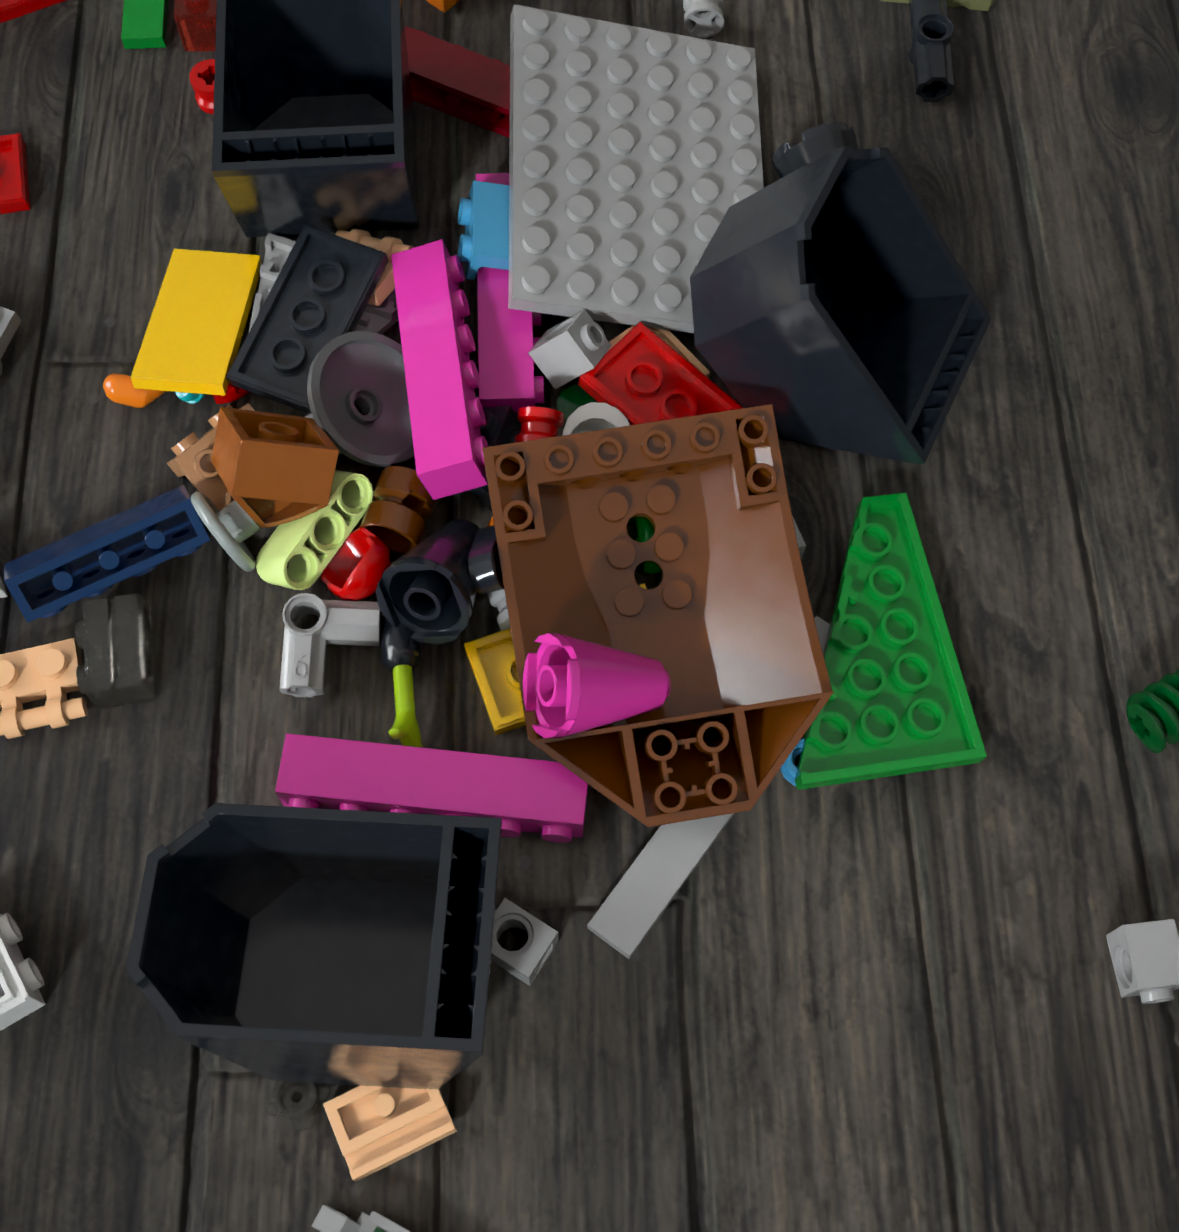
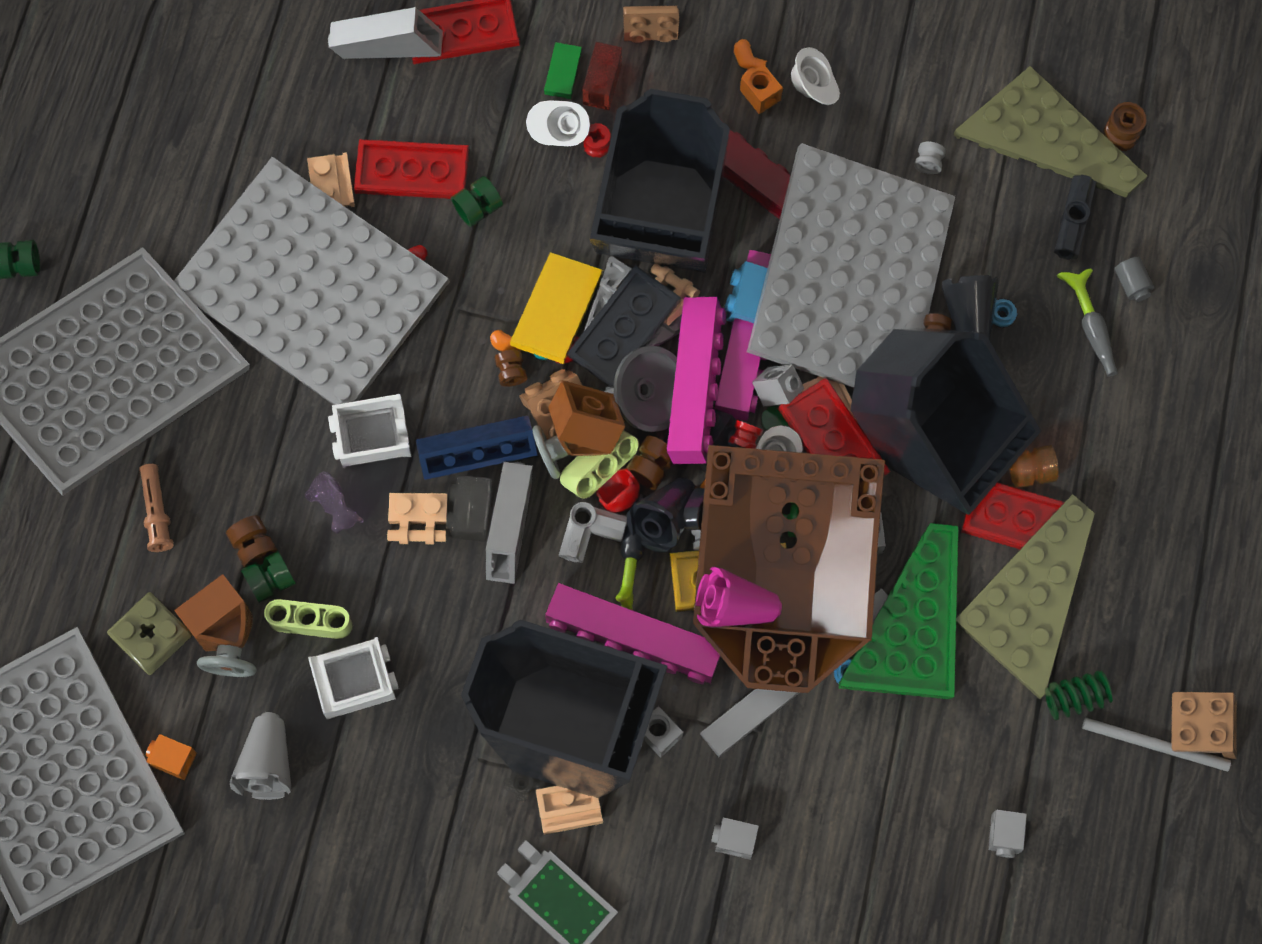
camera: 15 degrees right, 5 degrees up
none -> dark green wheel [451,176,503,227]
none -> light grey slope [486,462,532,584]
none -> reddish brown wheel [494,349,527,387]
none -> white piece [526,101,590,146]
none -> light grey brick [711,817,759,860]
none -> olive wing [956,494,1095,699]
none -> red tile [961,483,1065,550]
none -> clear orange wheel [1009,445,1058,488]
none -> dark grey piece [1057,269,1118,377]
none -> dark grey brick [1114,257,1154,302]

